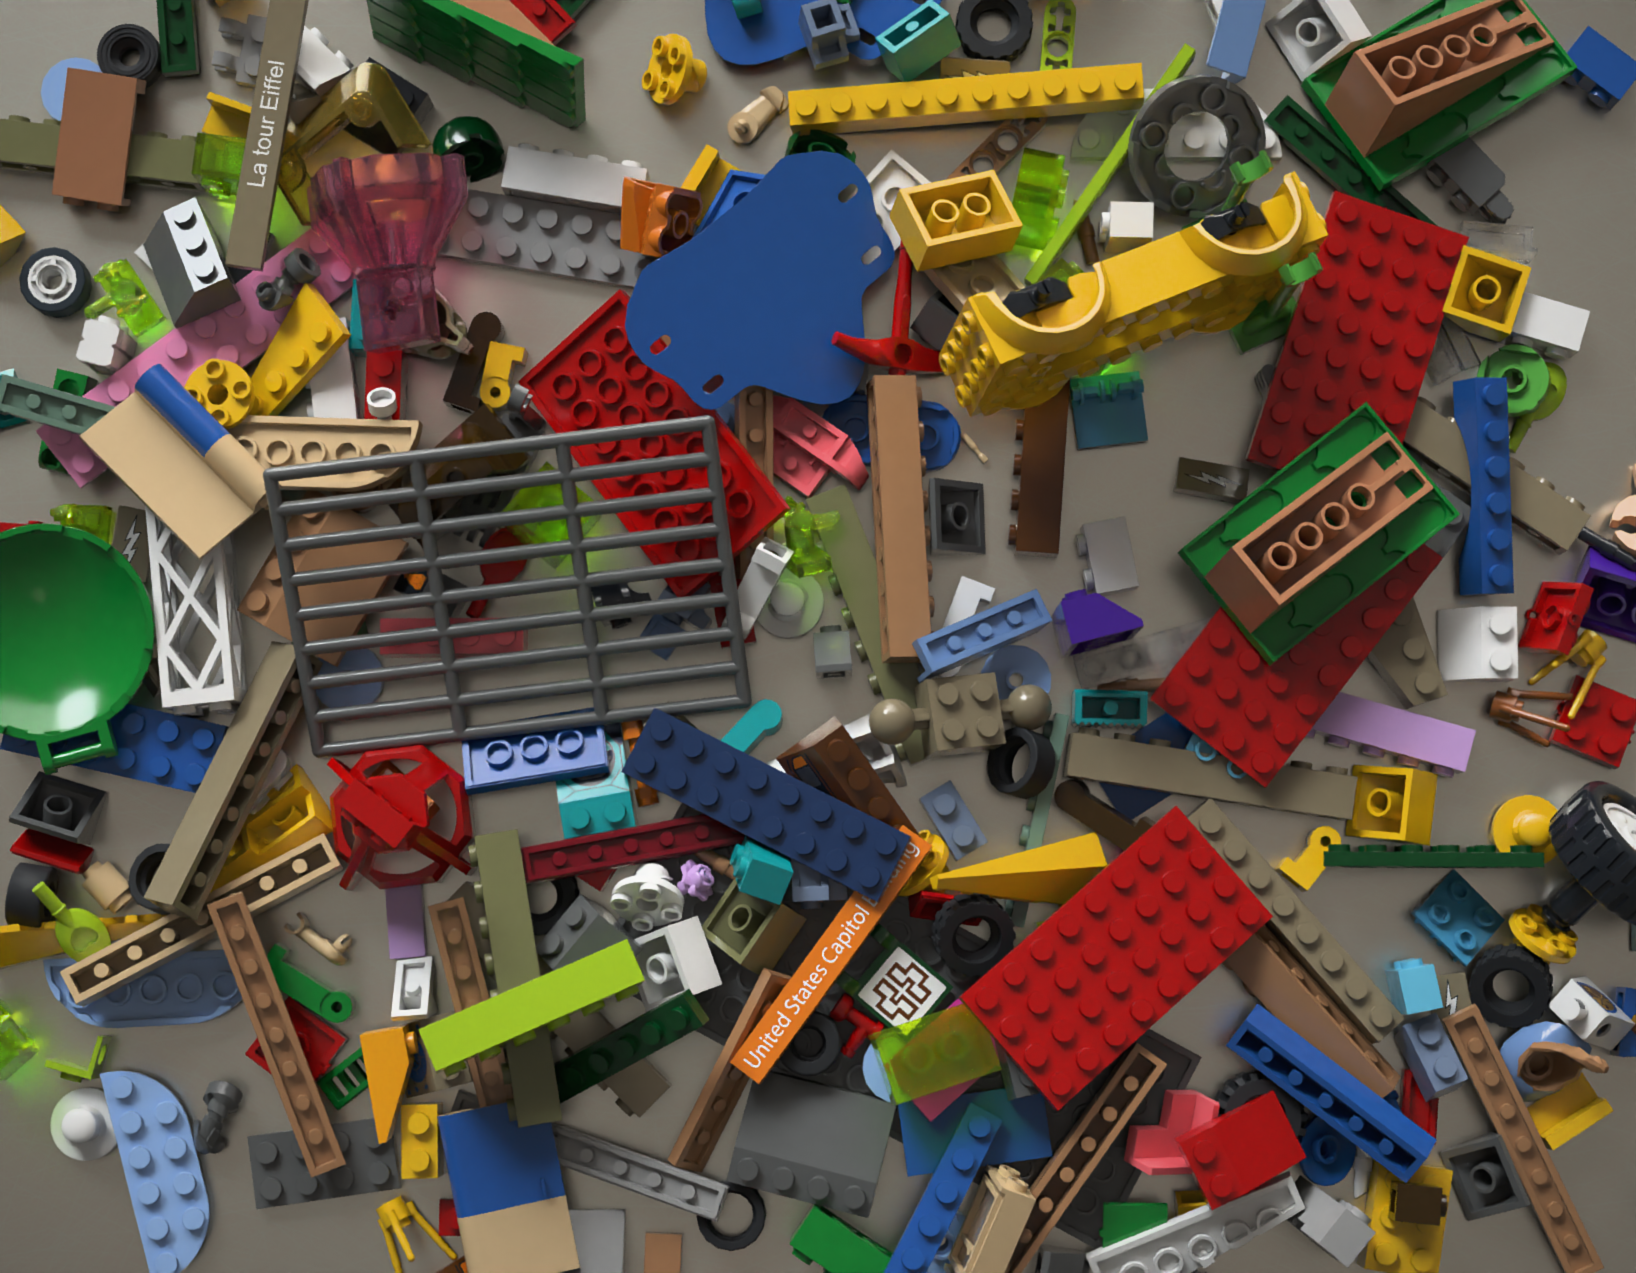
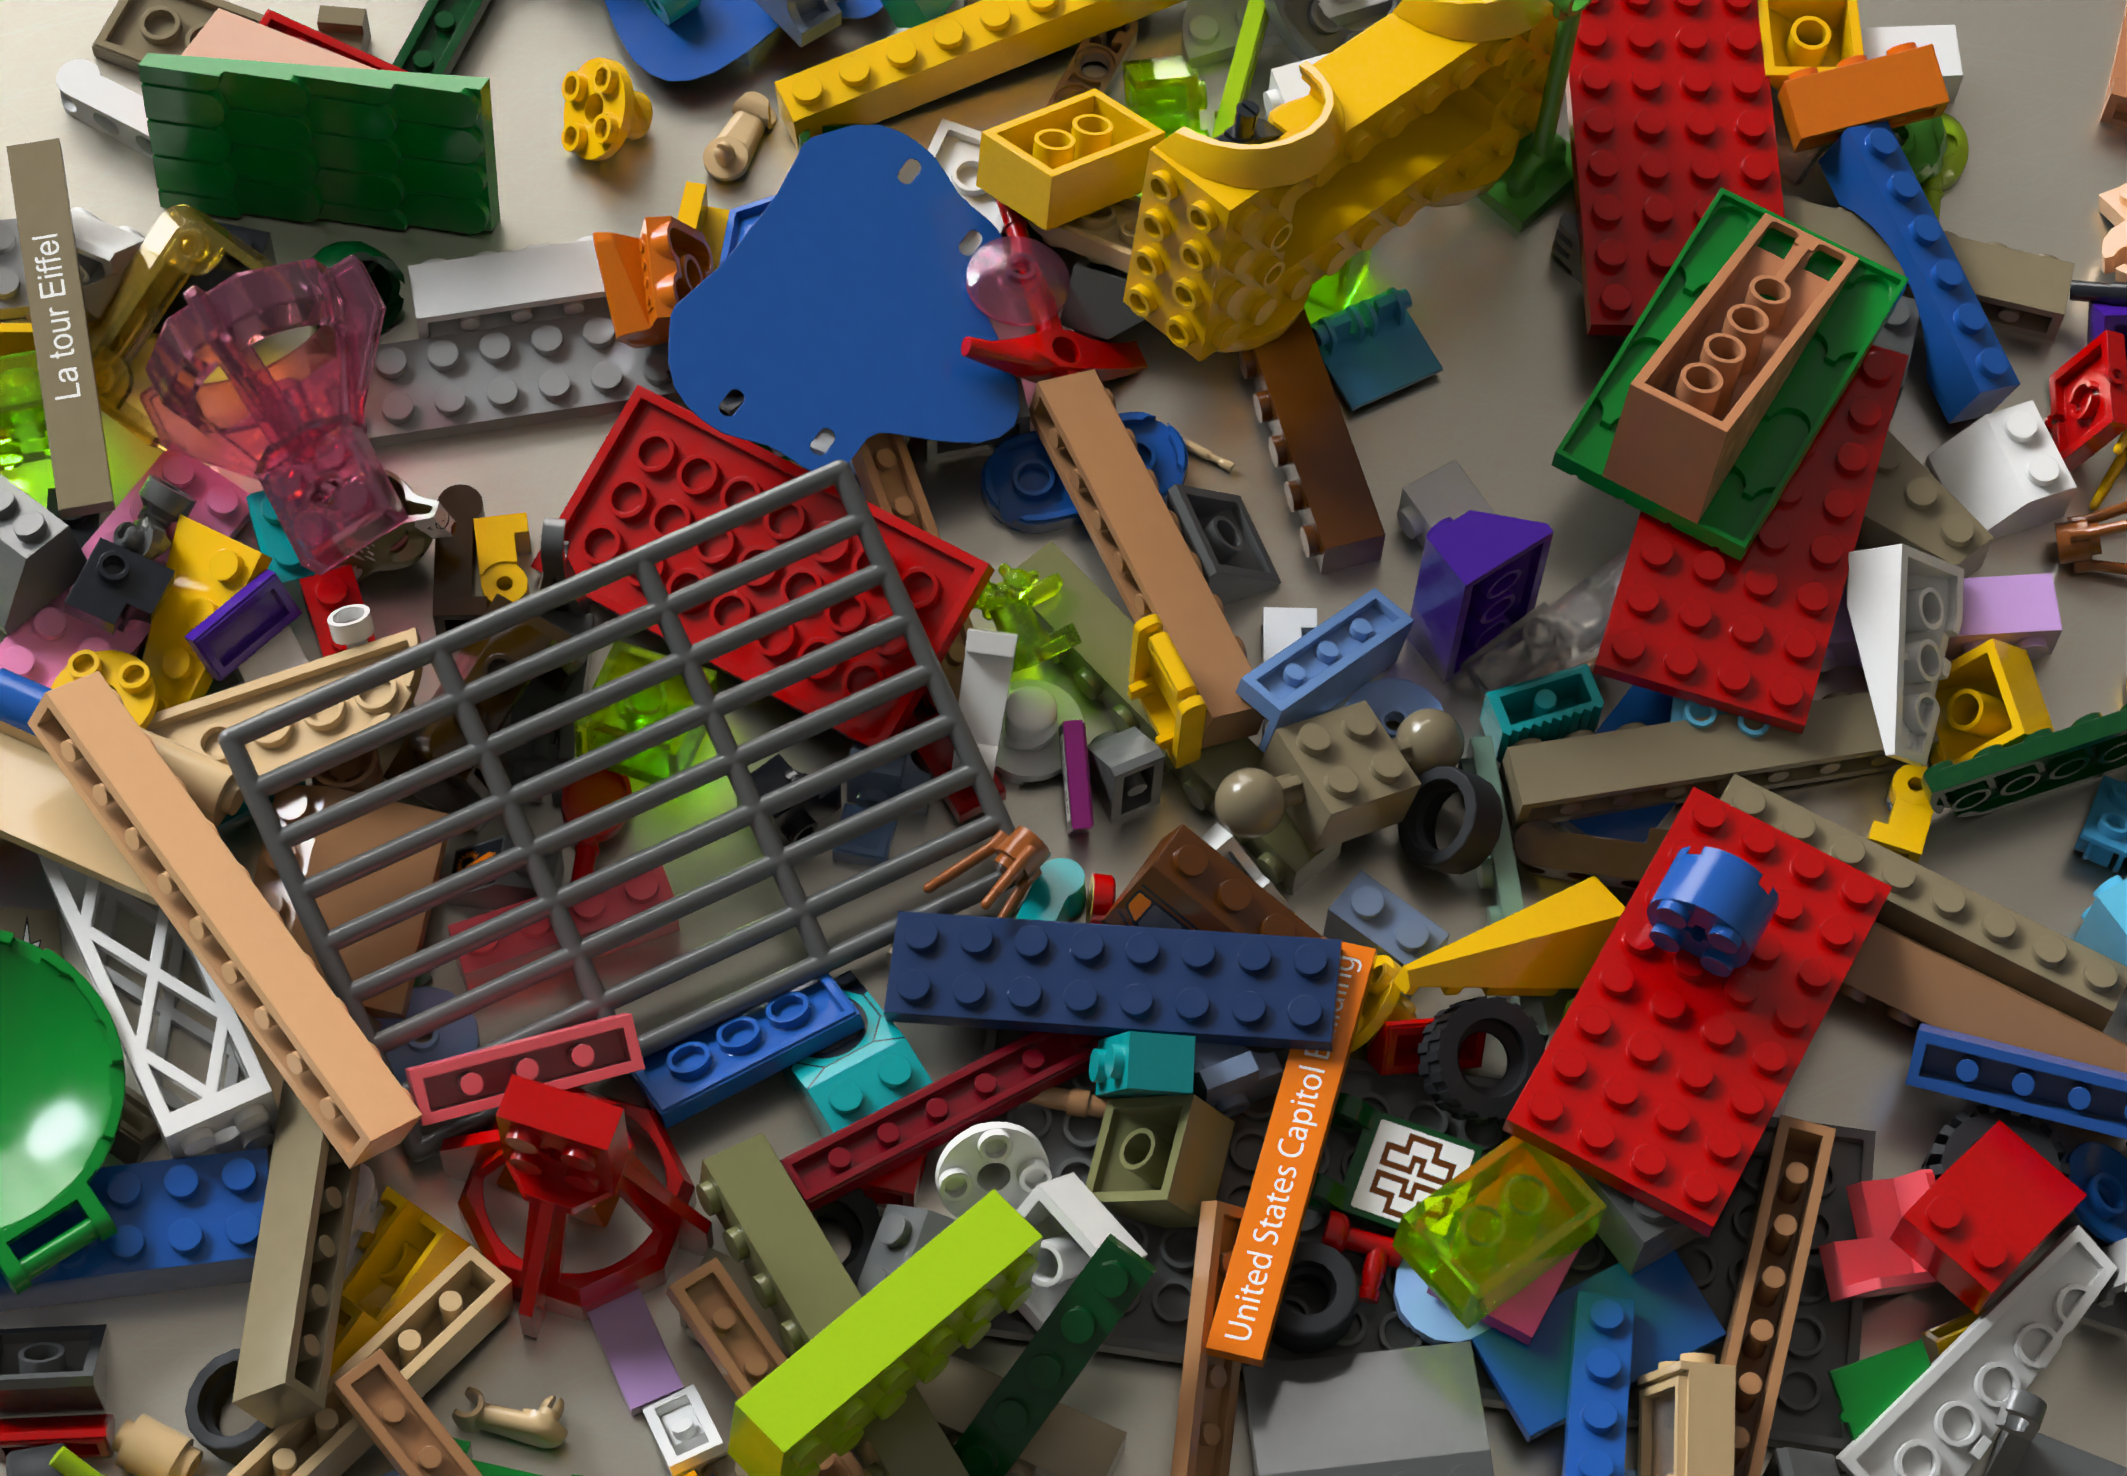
camera: 30 degrees left, 20 degrees down
orange bar [621,720,659,807] -> none
lavender plant [677,859,714,902] -> none
coral plate [773,395,869,498] -> none
dark tan slope [1173,457,1250,504] -> none
none -> light nougat brick [27,671,422,1169]
none -> black brick [63,537,175,634]
none -> dark purple tile [184,569,302,682]
none -> coral brick [405,1013,645,1126]
none -> dark orange plant [923,825,1051,918]
none -> clear pink dish [966,236,1070,327]
none -> magenta tile [1058,720,1094,835]
none -> red tile [1086,873,1116,924]
none -> yellow container [1127,614,1207,769]
none -> blue brick [1647,846,1779,977]
none -> orange brick [1777,42,1950,153]
none -> white wedge [1845,544,1964,767]

